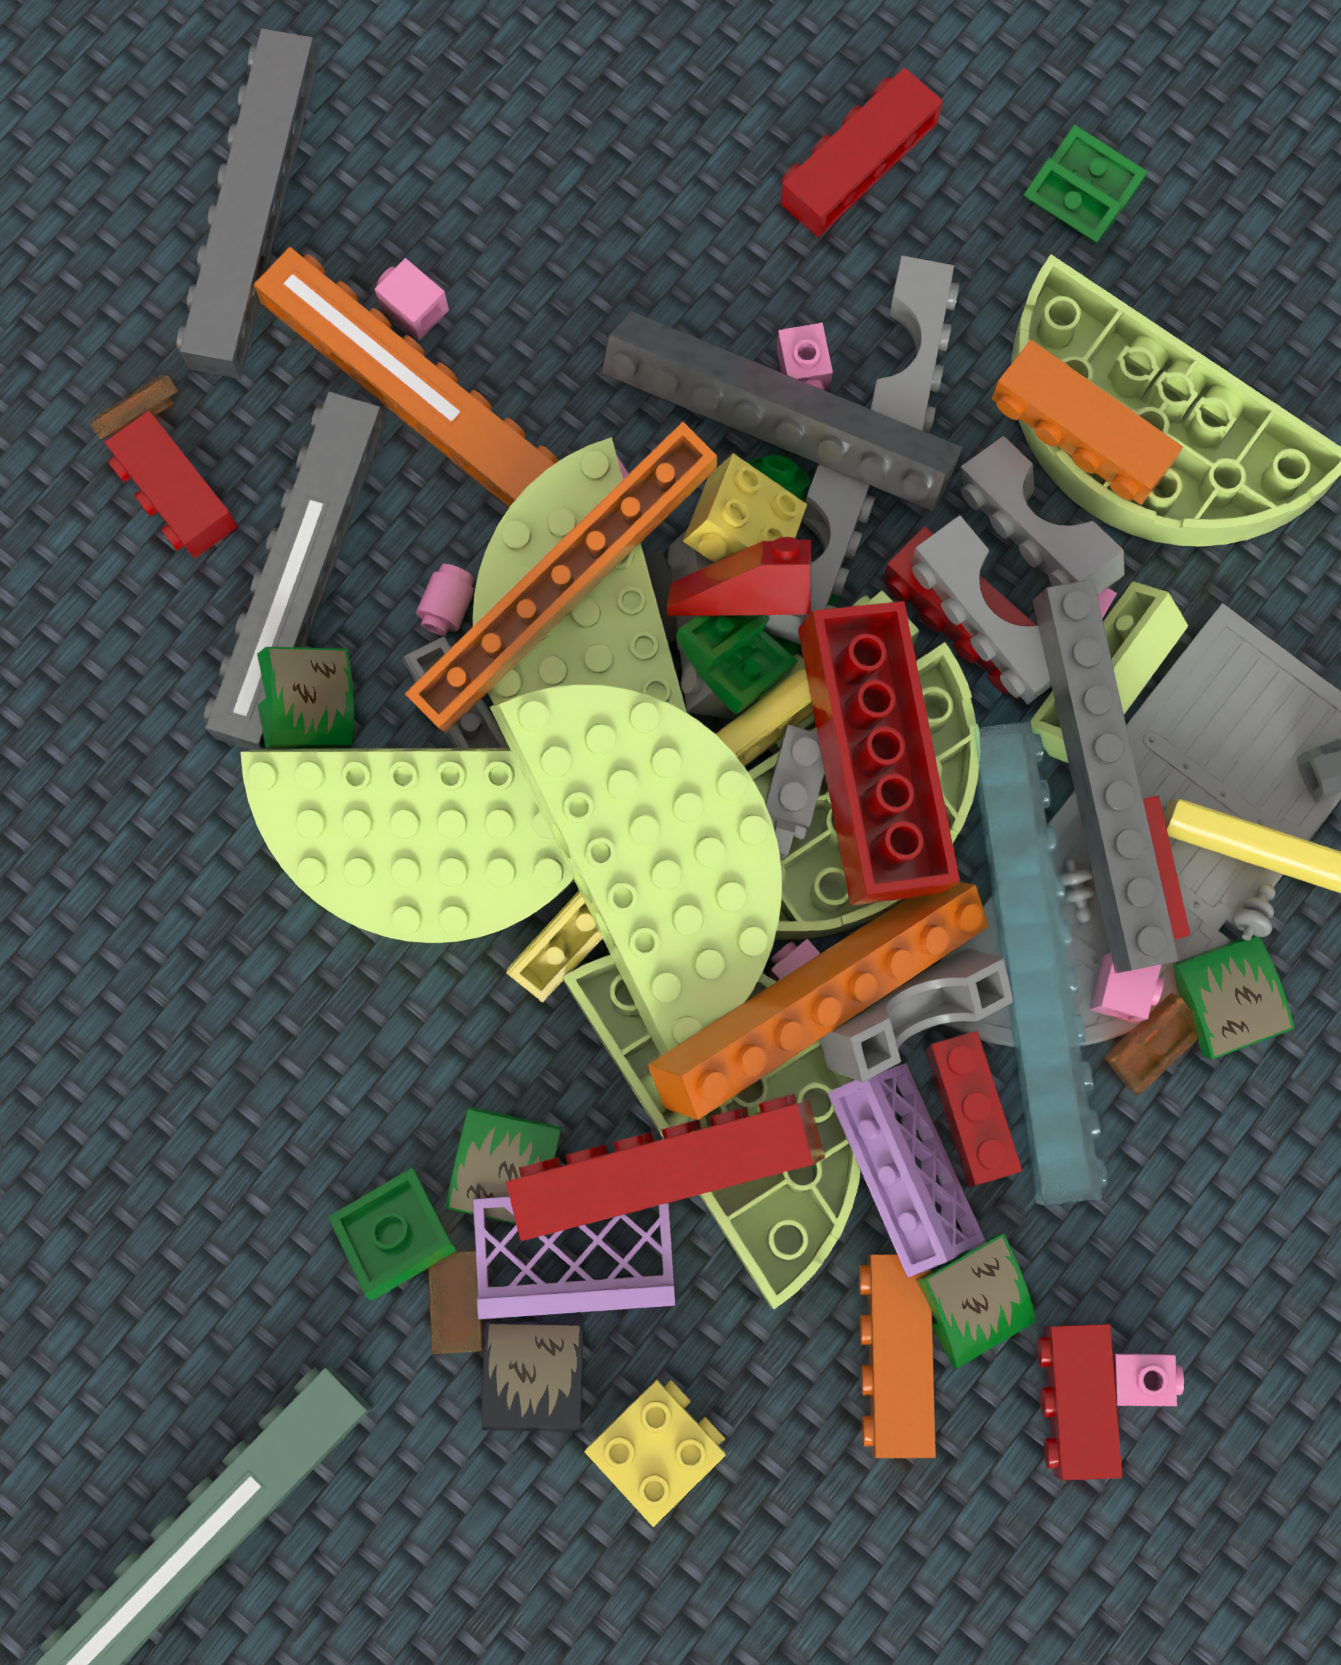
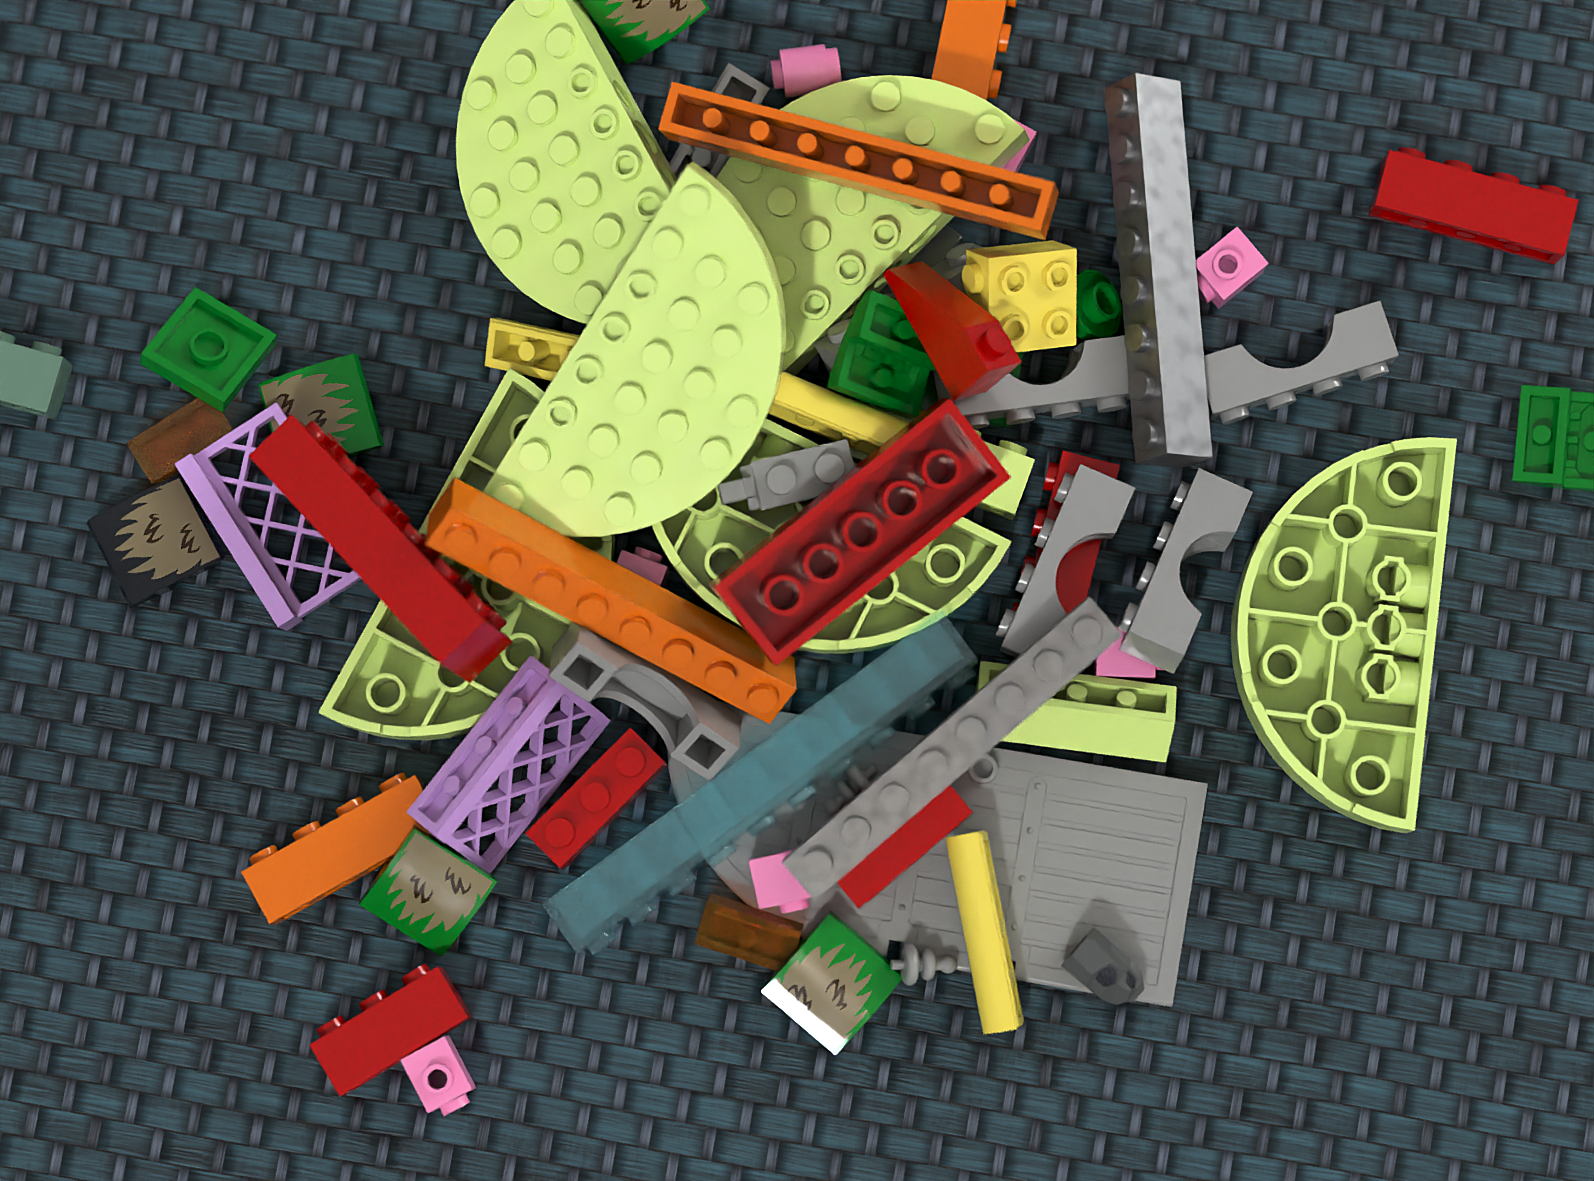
camera: 65 degrees right, 5 degrees up
light yellow brick [584,1379,726,1527] -> none
orange brick [992,340,1183,505] -> none

